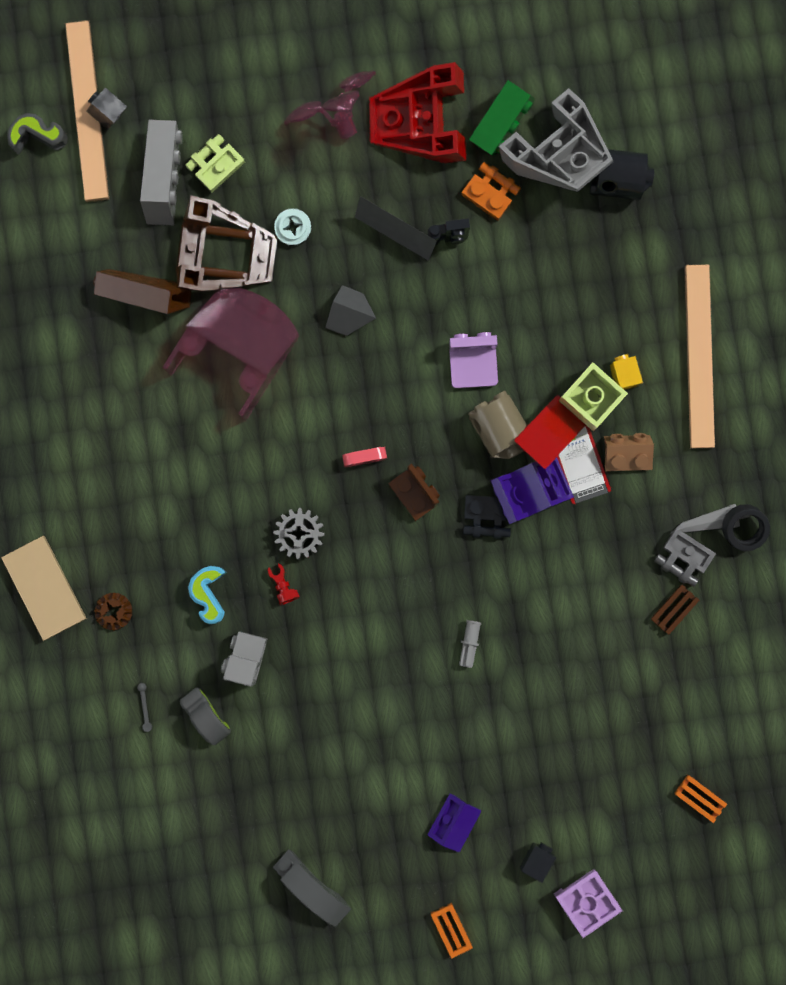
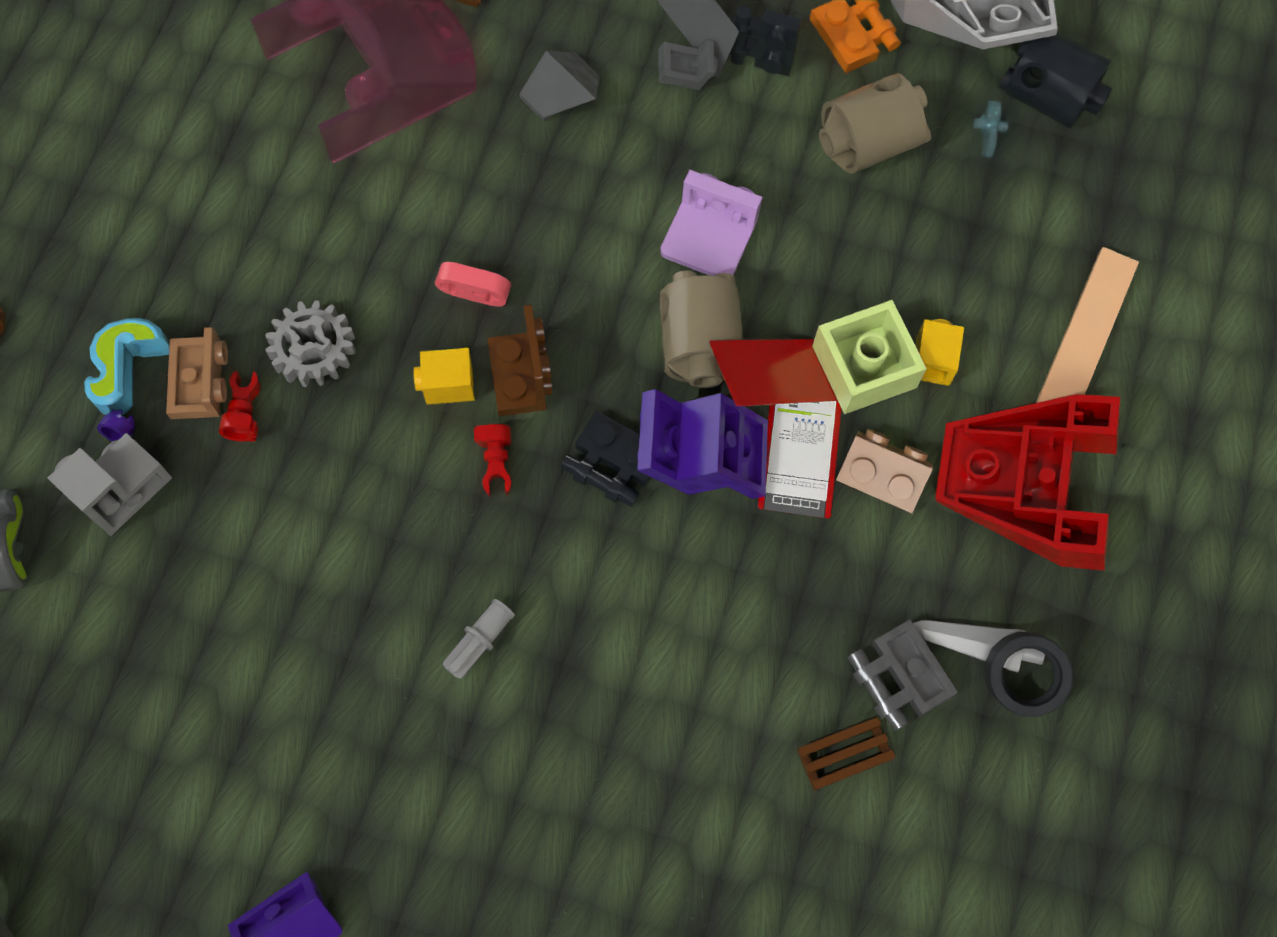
camera: 25 degrees right, 15 degrees down
none -> dark purple hinge [97,409,136,442]
none -> medium nougat bracket [166,327,228,419]
none -> yellow brick [414,348,475,405]
none -> red piece [474,424,512,497]
none -> dark grey bracket [658,39,718,90]
none -> dark tan cylinder [819,73,931,174]
none -> red wedge [935,394,1120,571]
none -> clear light blue piece [973,101,1008,158]

